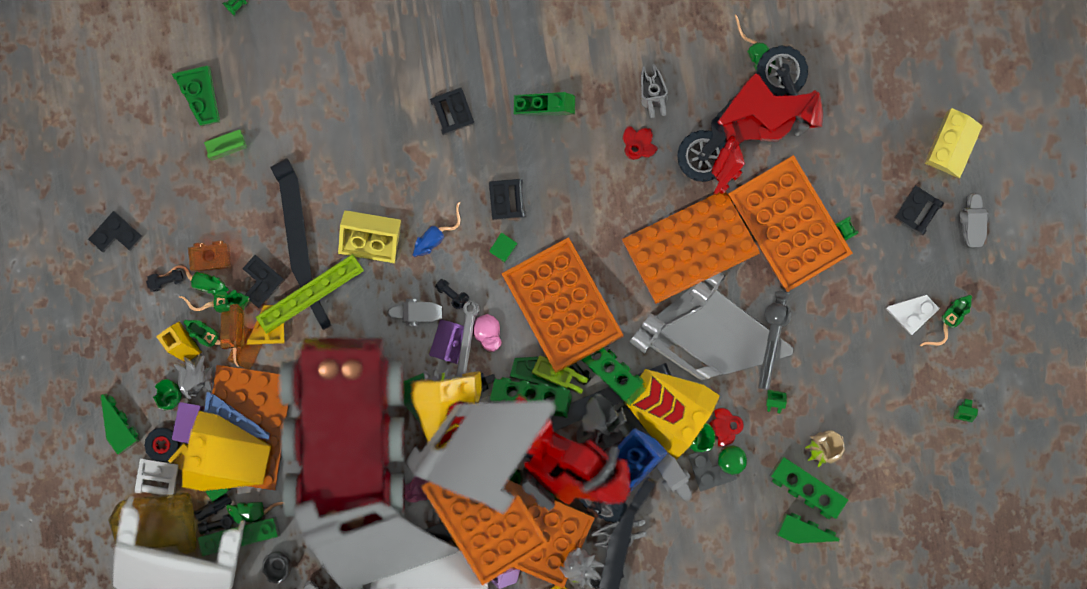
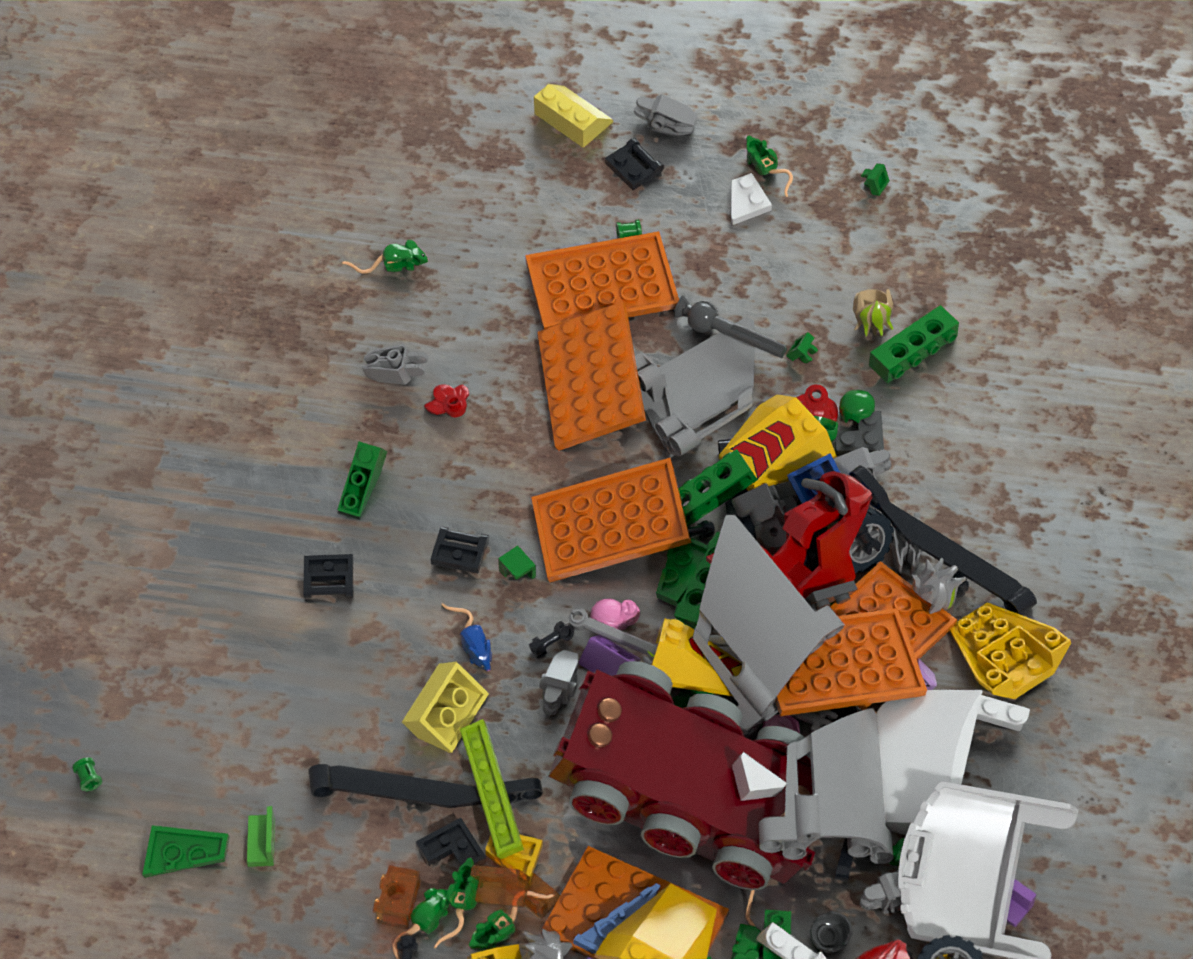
camera: 65 degrees left, 30 degrees down
lime hinge [532,356,588,394] -> none
piece [677,45,823,195] -> none
green slope [776,512,840,544] -> none
none -> white slope [732,752,786,801]

